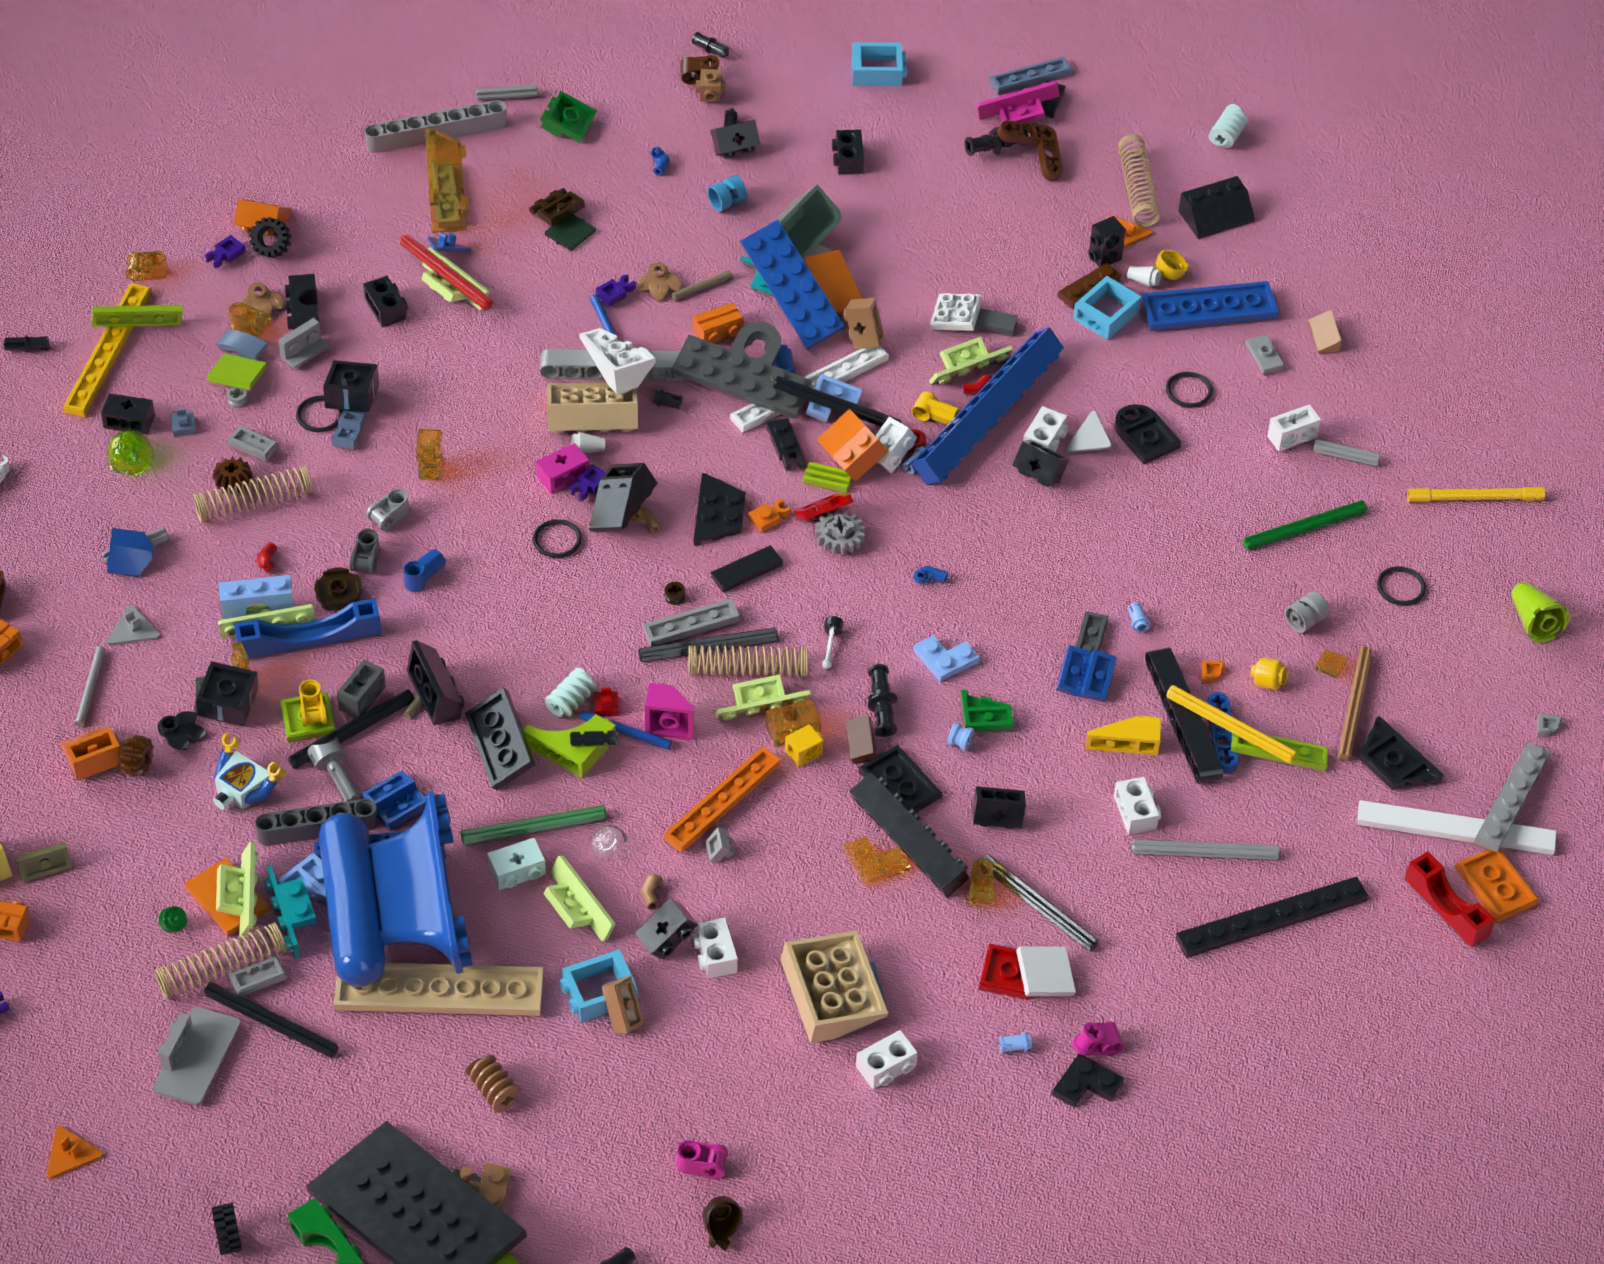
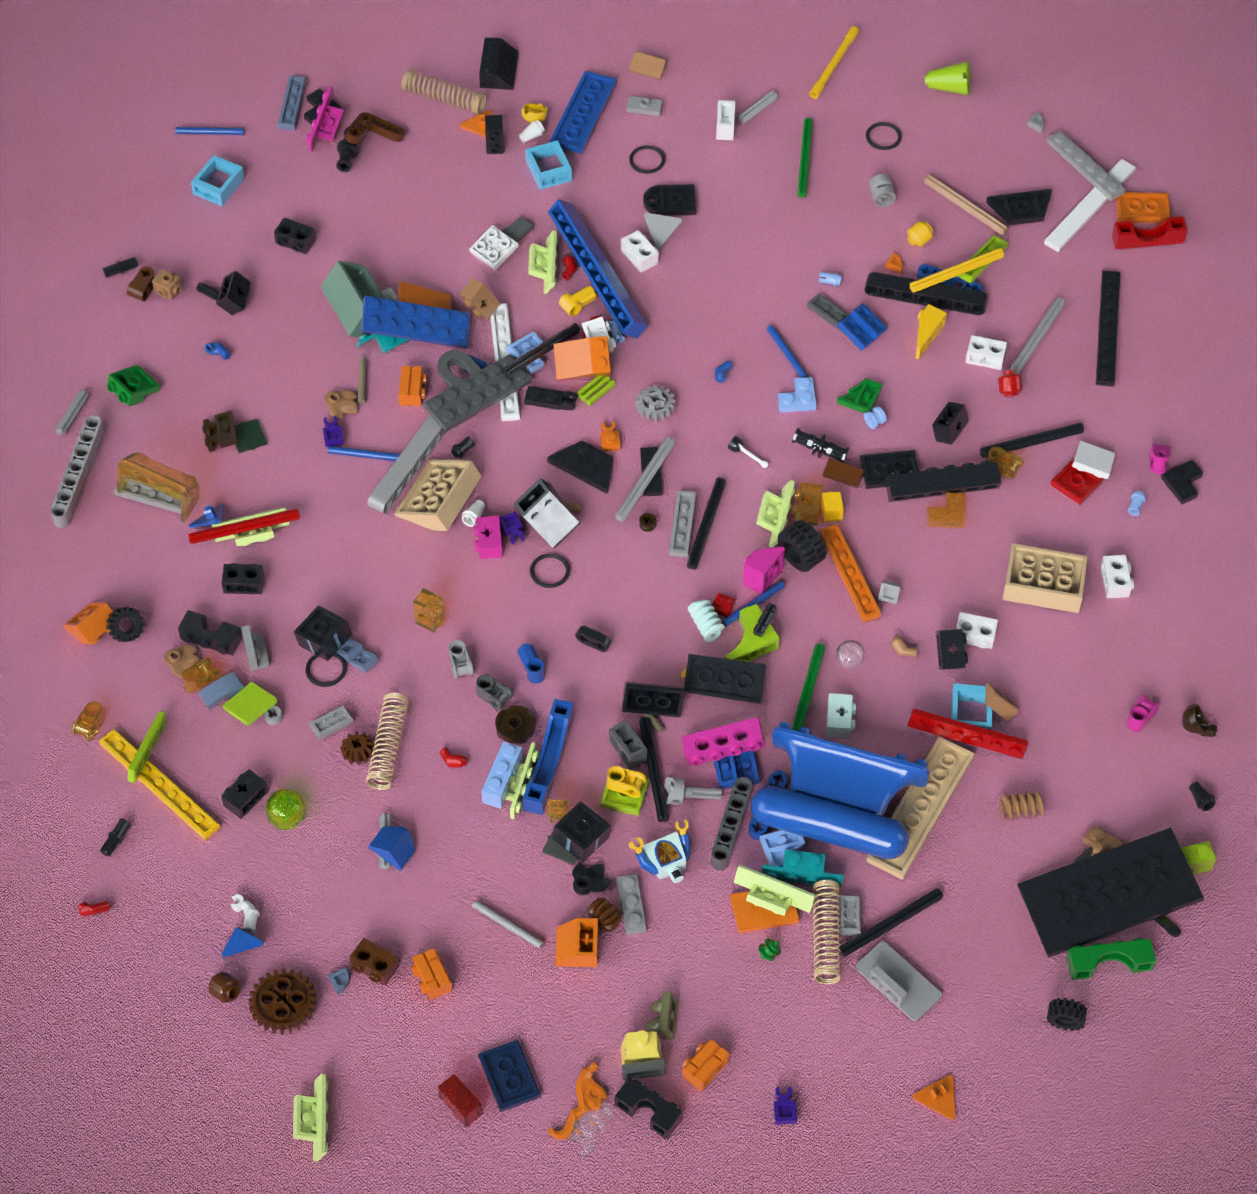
camera: 60 degrees left, 5 degrees up
light grey piece [107,605,160,646] -> none
sand blue tile [171,408,196,437] -> none
dark purple plate [205,235,246,268] -> none
yellowish green bracket [544,855,615,942] -> none
white wedge [579,328,656,394] -> none
tan piece [688,645,808,677] -> none
dark azure wheel [707,175,747,212] -> none
red wing [794,494,854,522] -> none
black brick [1012,440,1069,487] -> none
reddish brown plate [1058,263,1121,310] -> none
light aqua piece [1208,104,1248,148] -> none
clear yellow tile [1315,649,1347,679] -> none
none -> blue bar [175,127,244,135]
none -> black beam [575,626,612,652]
none -> light grey axle [615,437,675,522]
none -> light grey plate [616,874,646,935]
none -> dark pink brick [682,717,766,766]
none -> blue bar [767,325,808,378]
none -> black tyre [777,520,827,572]
none -> red plate [907,708,1028,759]
none -> red head [998,370,1023,397]

